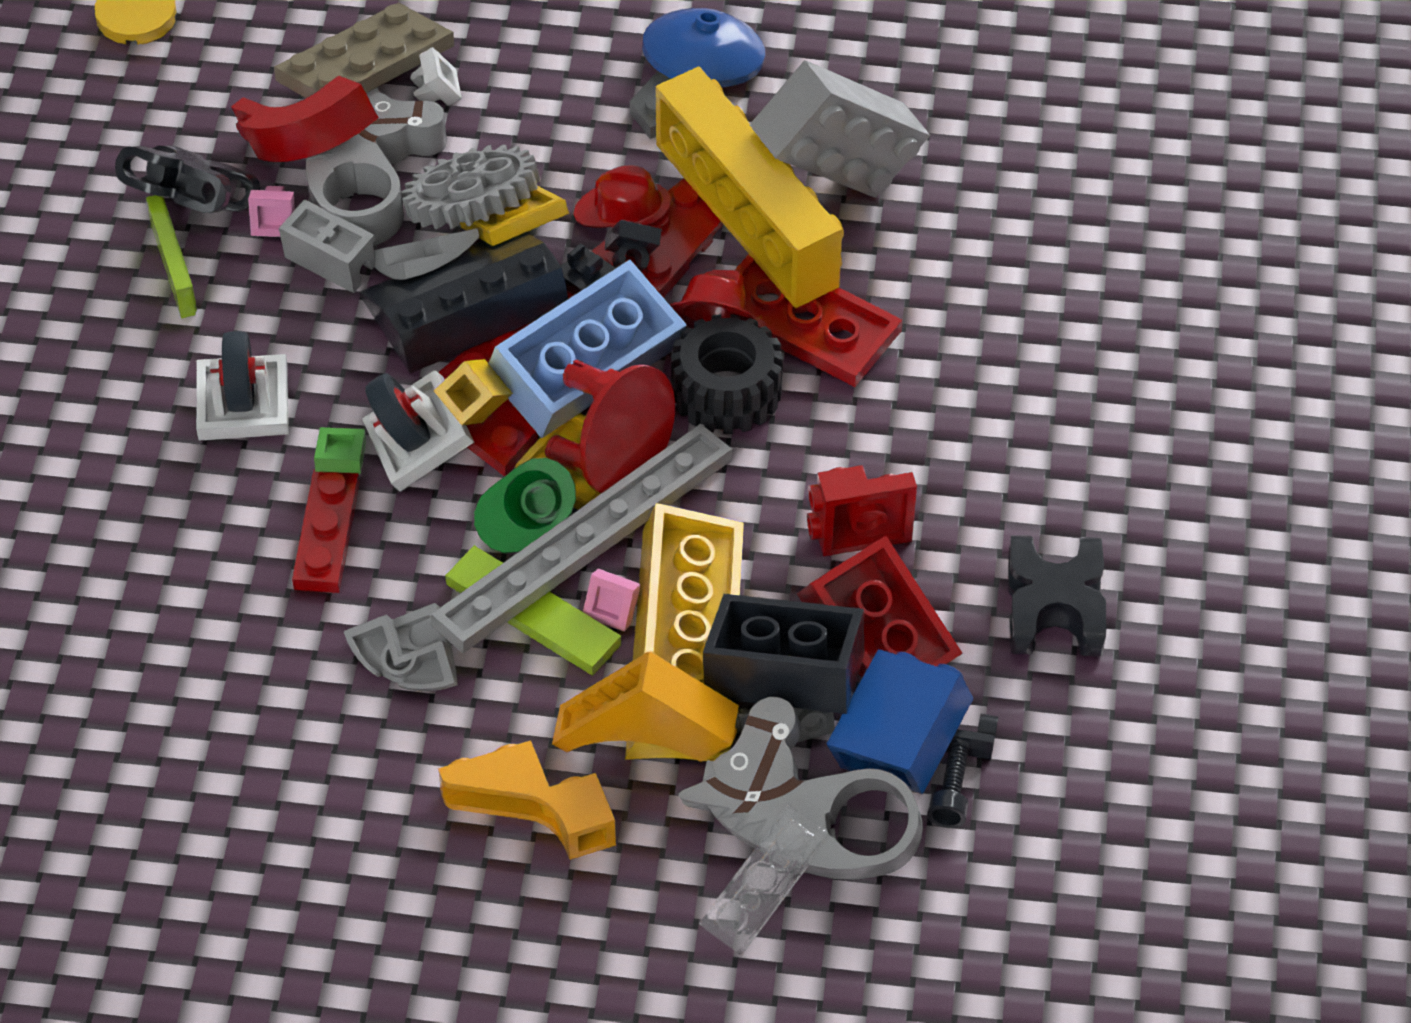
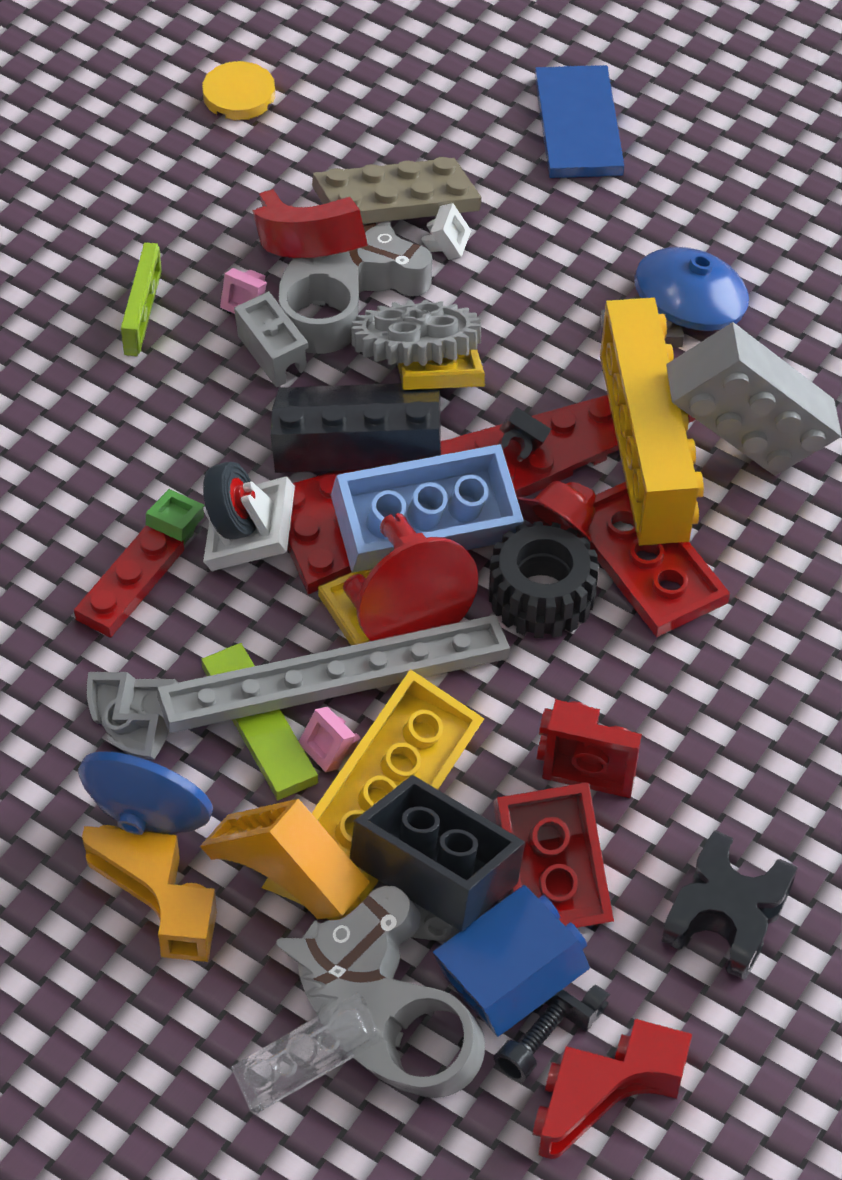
camera: 25 degrees right, 0 degrees up
black piece [115,145,260,213] -> none
white plate [196,331,289,441] -> none
light grey brick [374,228,479,280] -> none
yellow brick [433,359,513,425] -> none
green piece [474,458,576,553] -> none
black tile [561,243,616,295] -> none
red piece [573,165,671,228] -> none
none -> blue dish [78,752,213,835]
none -> red arch [532,1019,693,1159]

